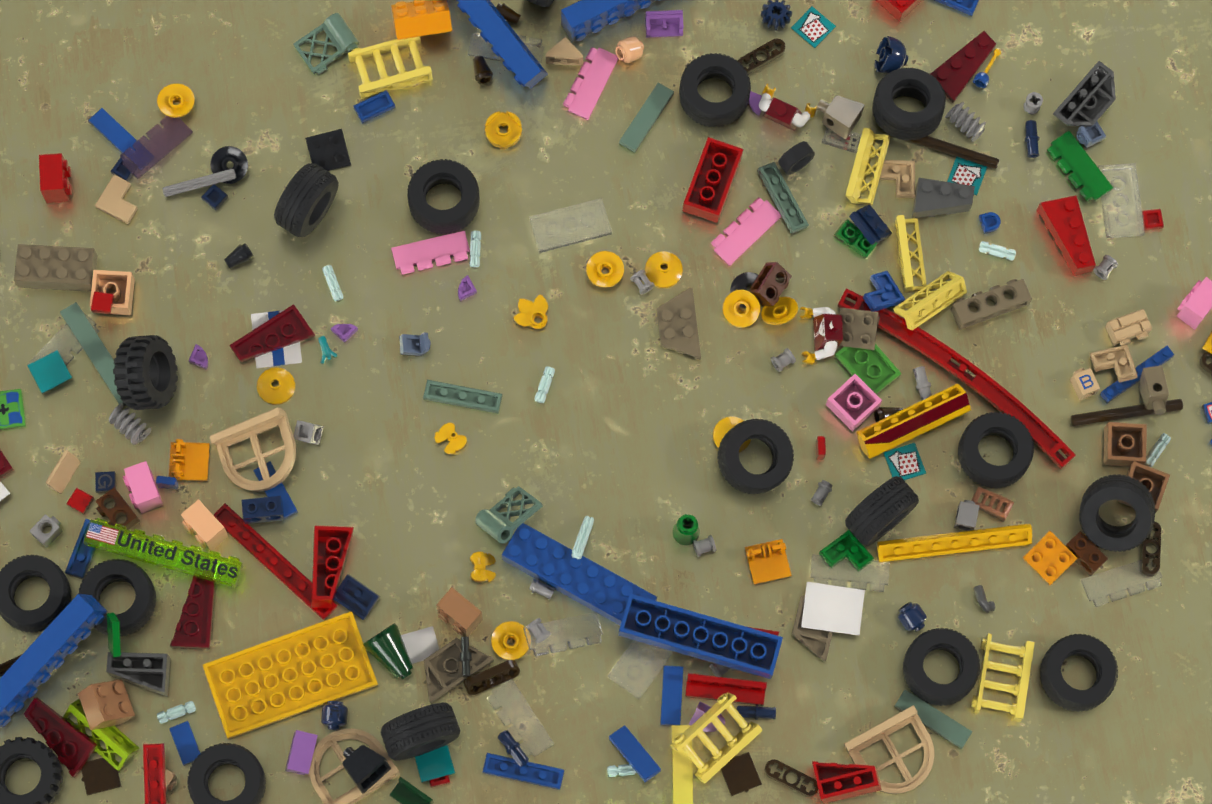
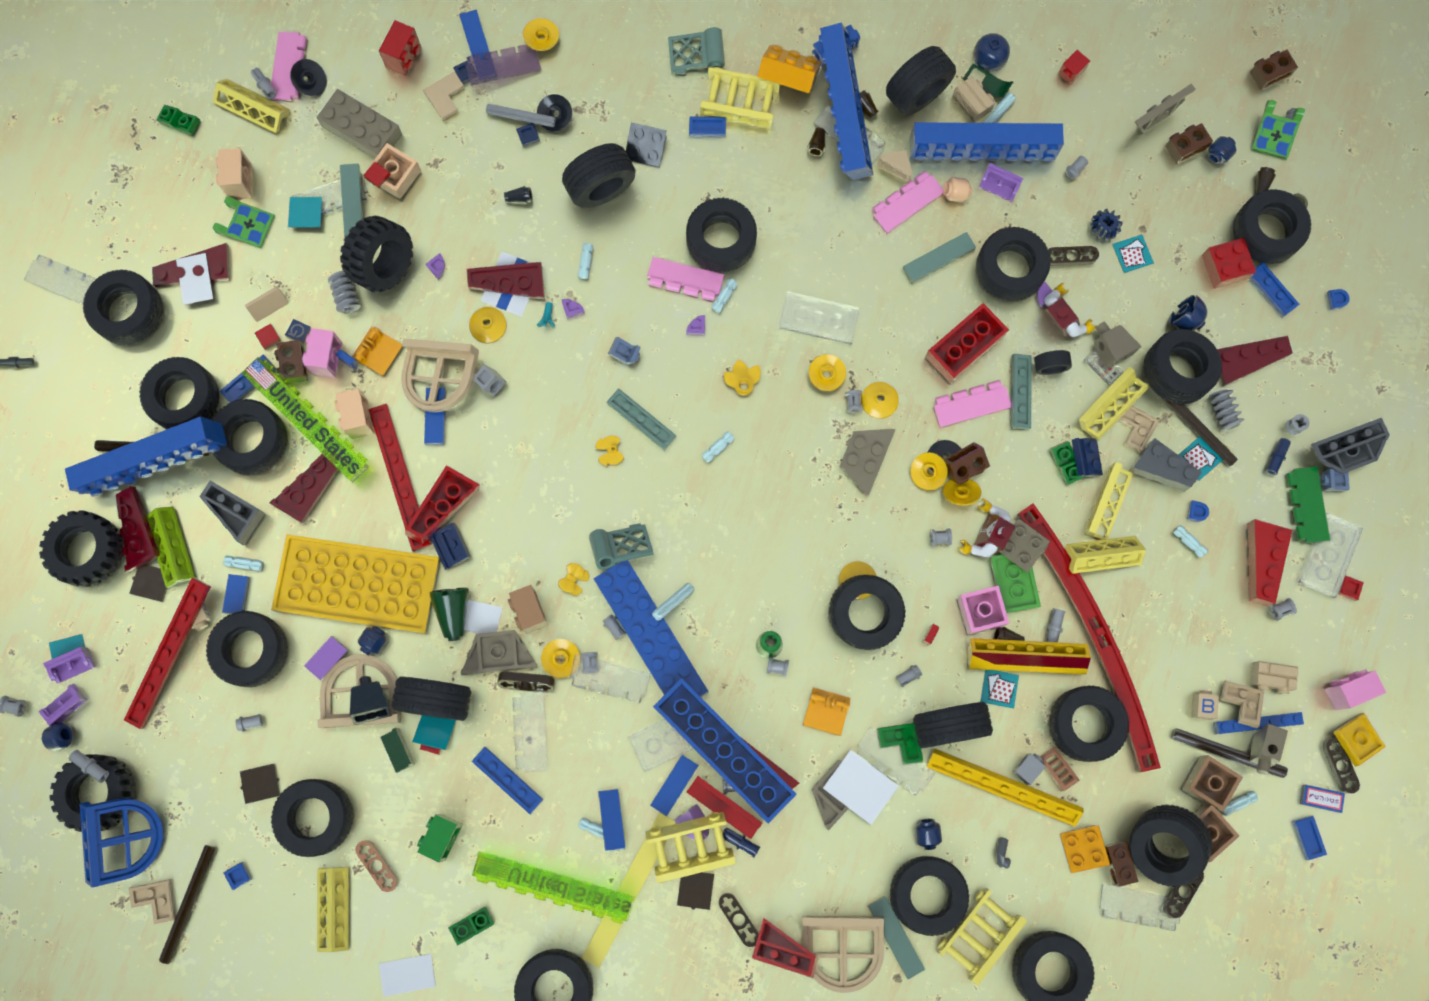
camera: 30 degrees right, 5 degrees up
light grey brick [29,514,62,548] -> none
medium nougat brick [78,679,135,730] -> none
green tile [107,612,121,657] -> none
dark blue brick [242,496,284,524] -> none
pearl dark grey bar [460,637,472,677] -> none
yellow plate [485,111,522,150] -> none
dark blue axle [498,730,529,767] -> none
blue tile [863,271,905,312] -> none
dark tan brick [951,279,1032,330] -> none
blue hinge [973,49,1001,88] -> none

